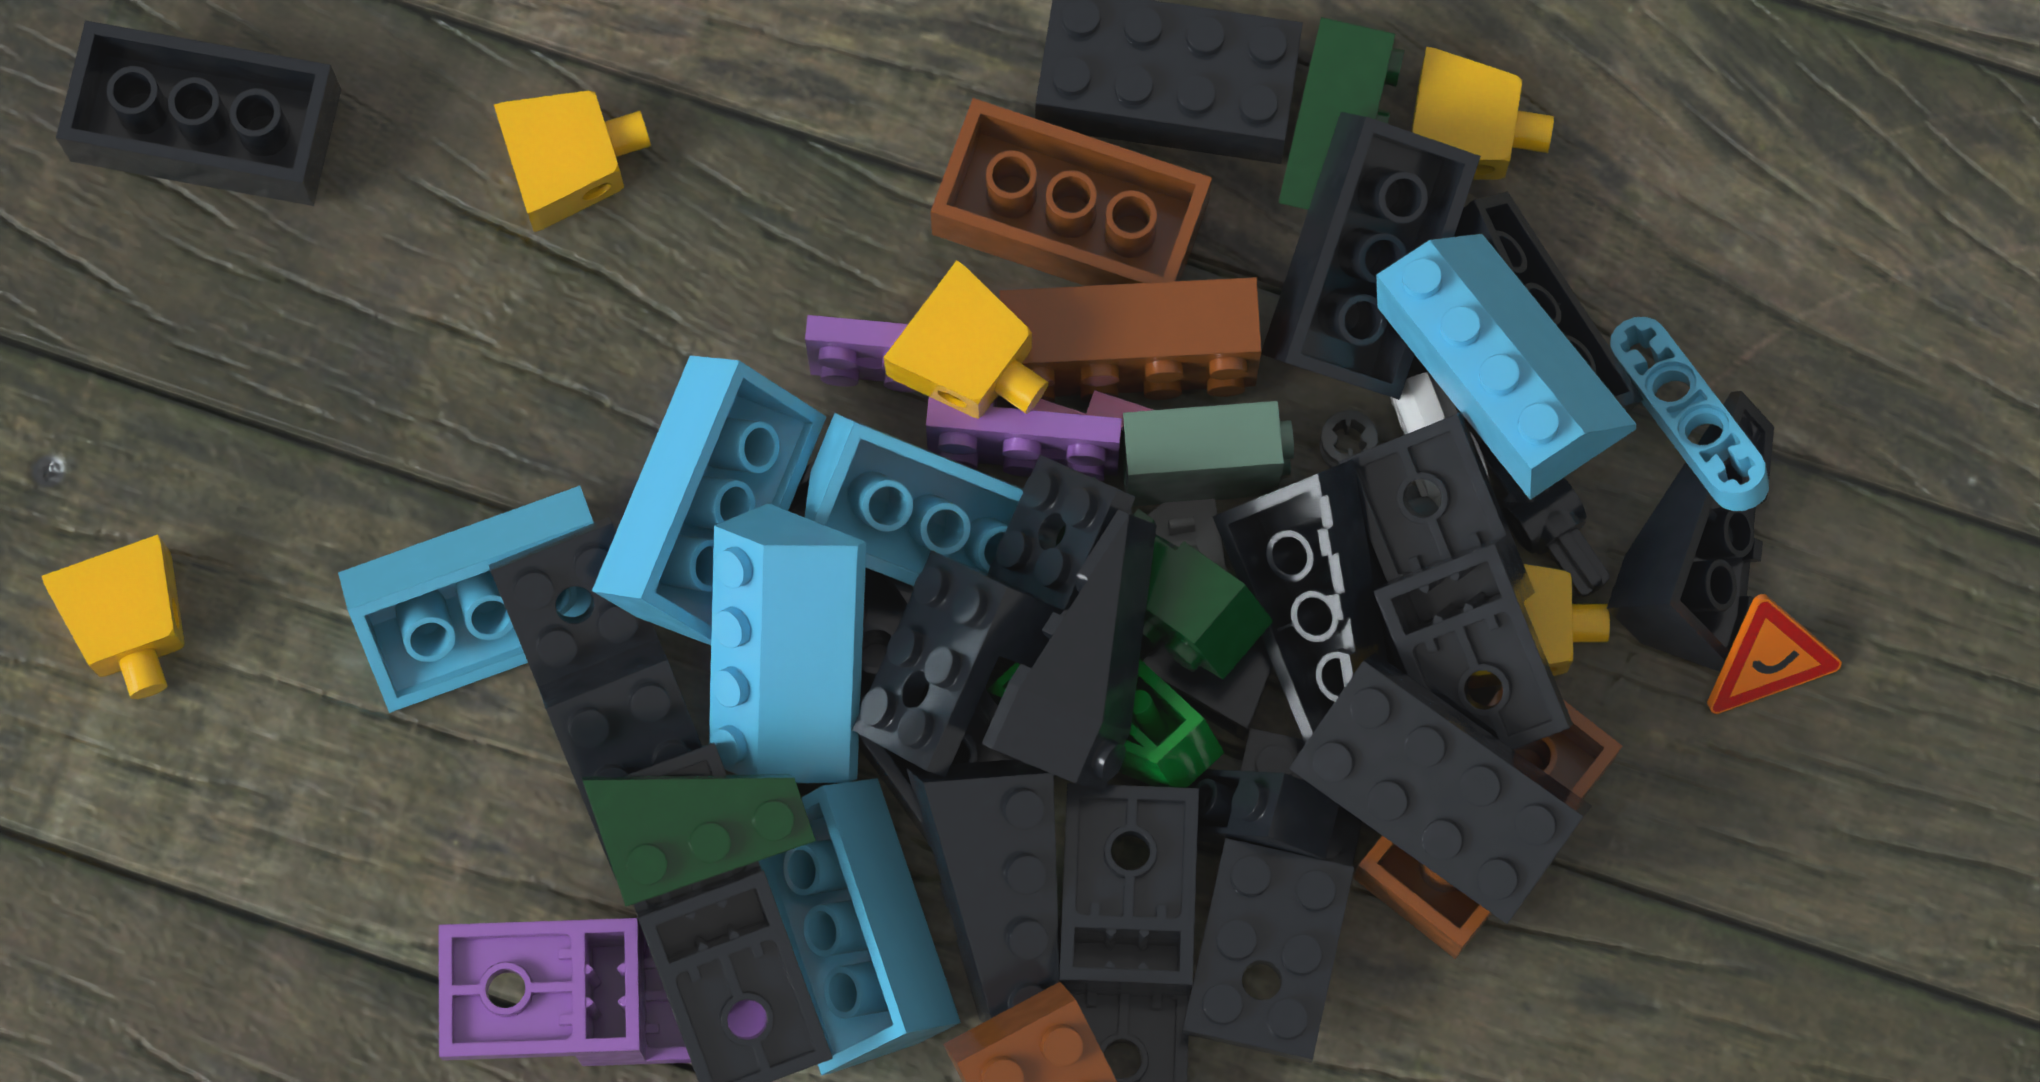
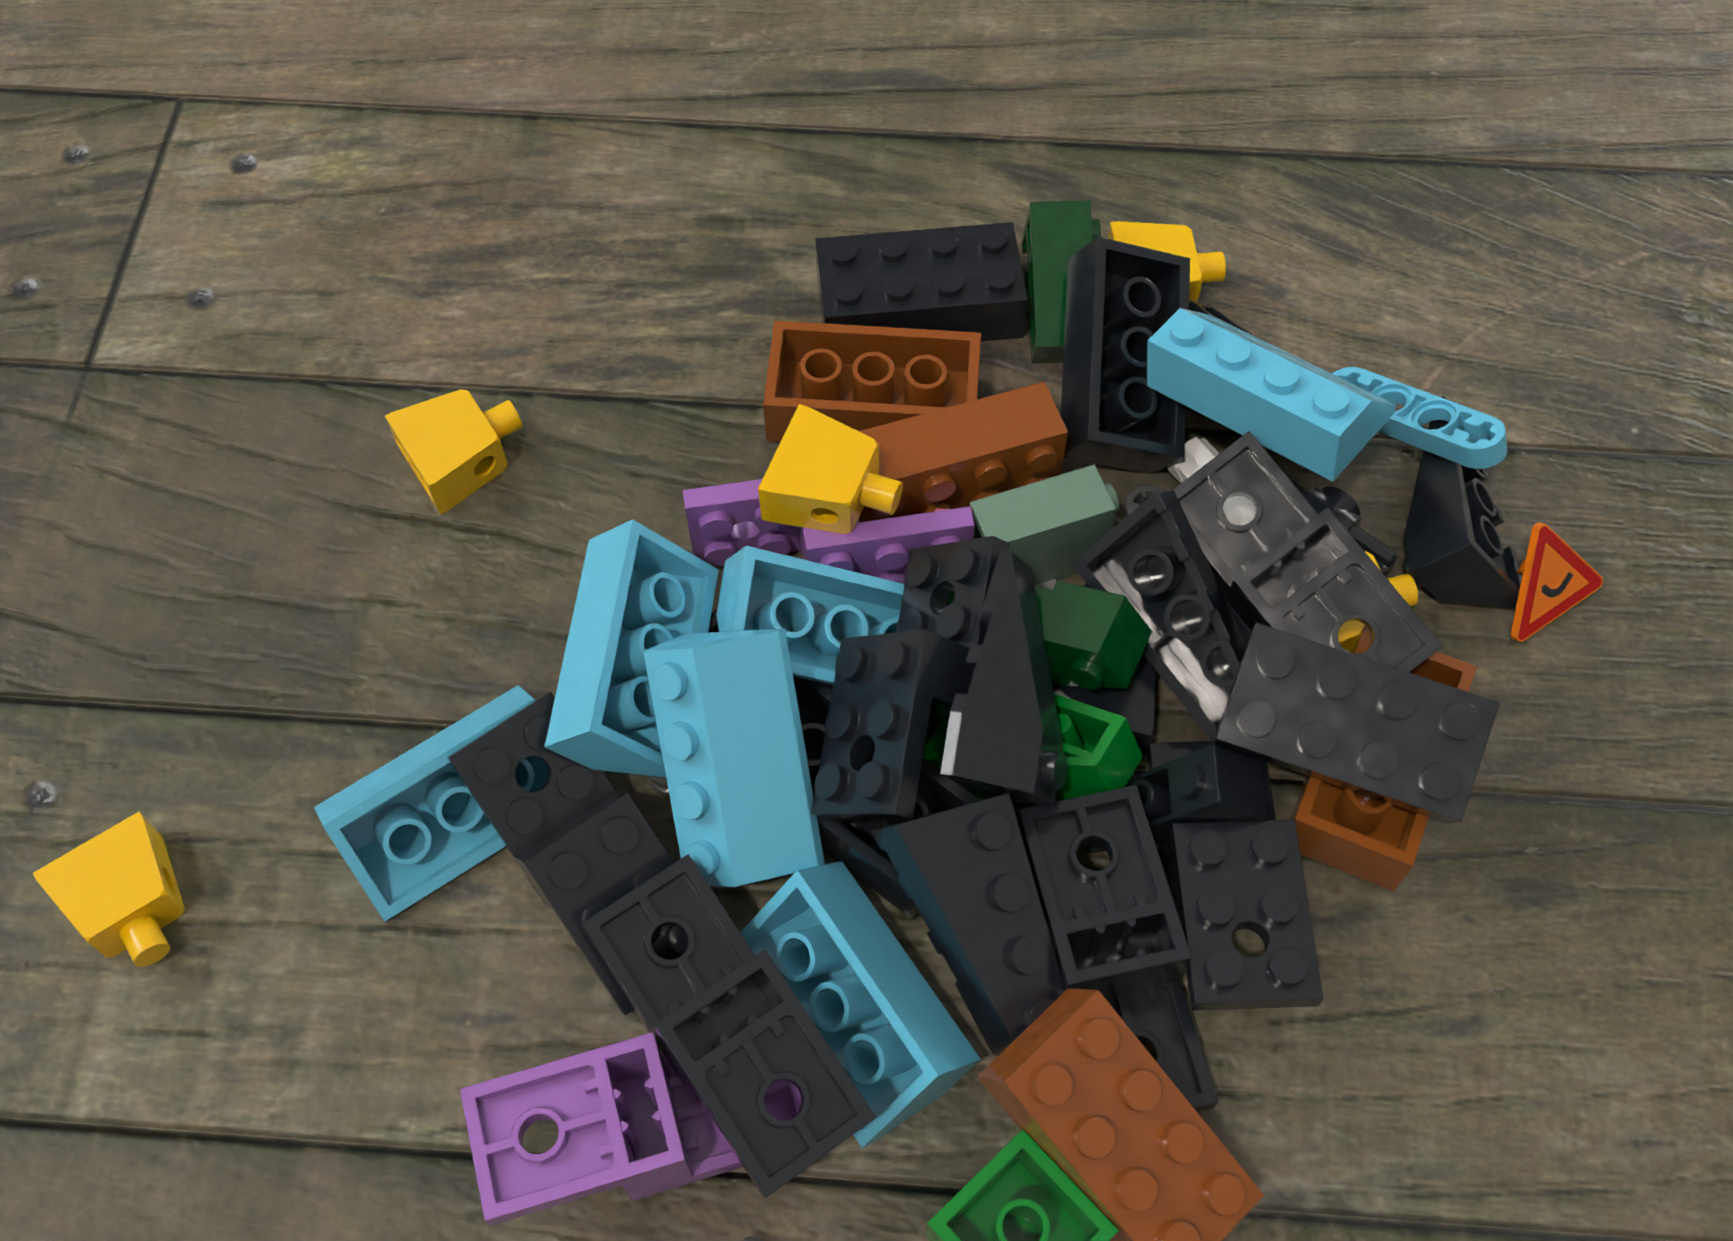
camera: 15 degrees left, 15 degrees down
black brick [56,20,341,206] -> none
dark green wedge [581,774,816,907] -> none

